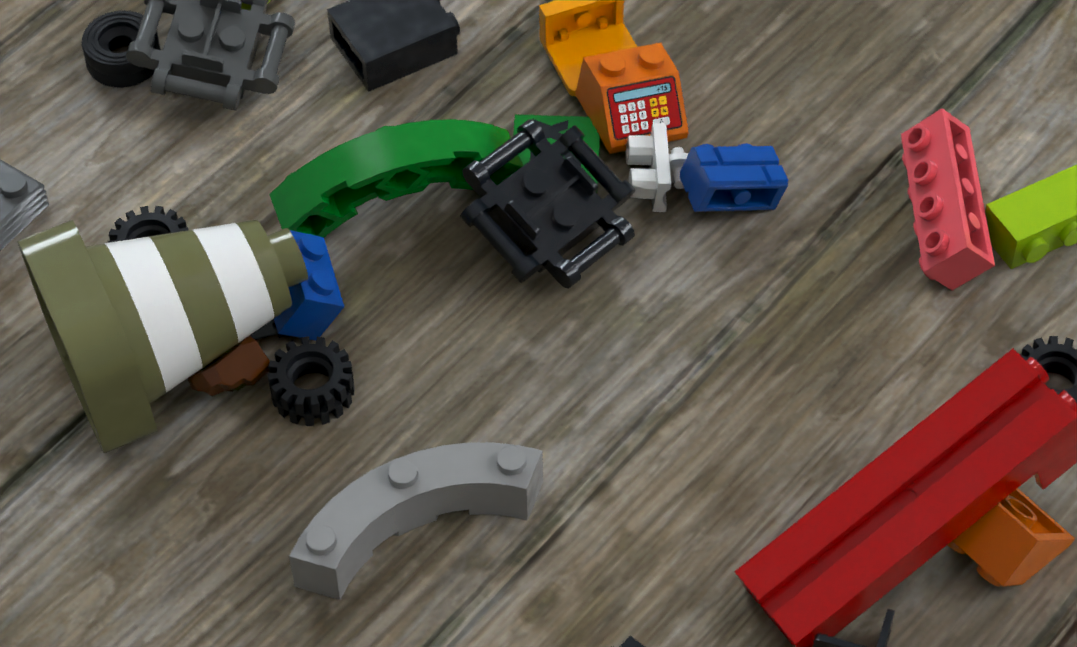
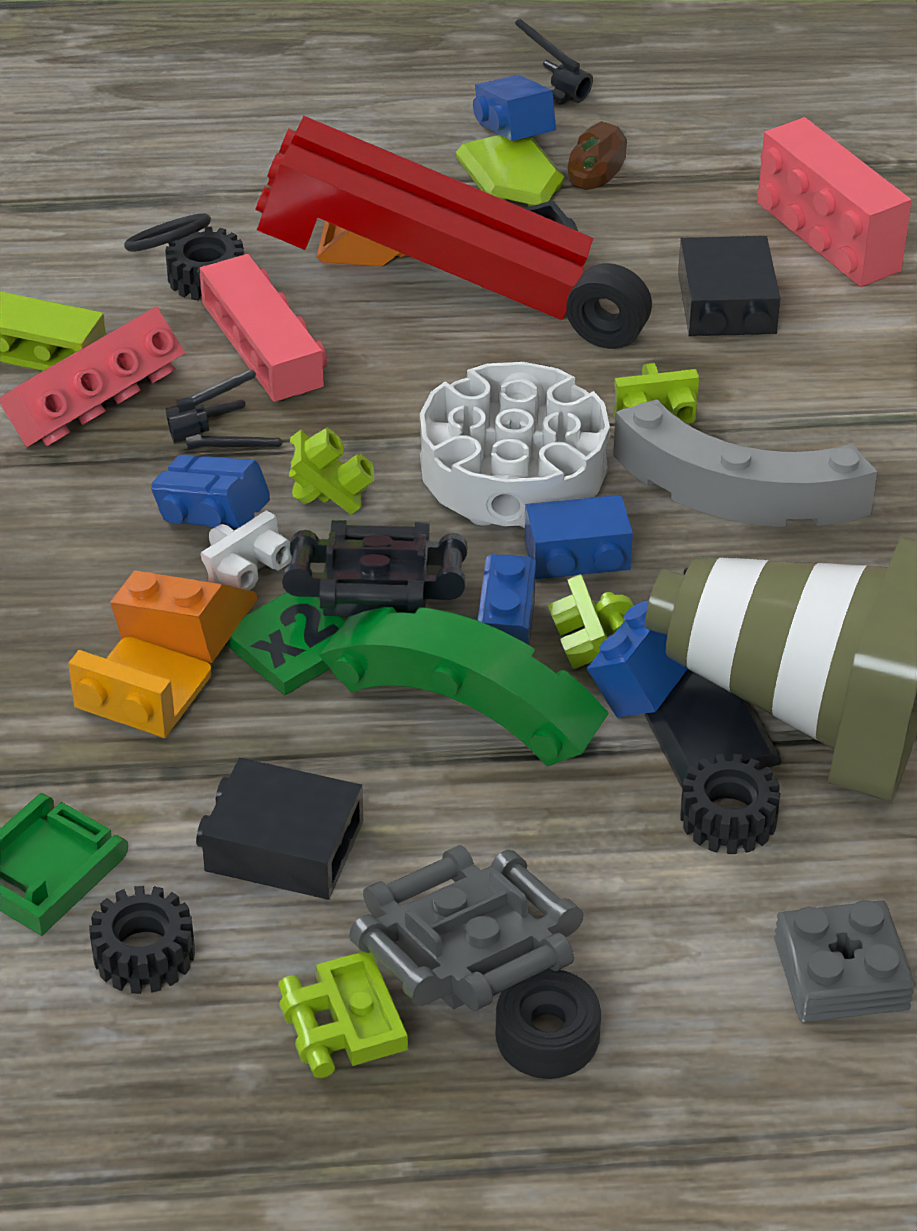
camera: 135 degrees left, 10 degrees down
none -> black plant [165,370,283,450]
none -> coral brick [199,254,327,402]
none -> lime hips [289,427,374,515]
none -> white brick [420,362,610,528]
none -> blue brick [478,554,536,646]
none -> blue brick [524,495,633,579]
none -> lime hips [548,574,635,669]
none -> black tyre [566,263,652,349]
none -> lime hips [613,363,699,424]

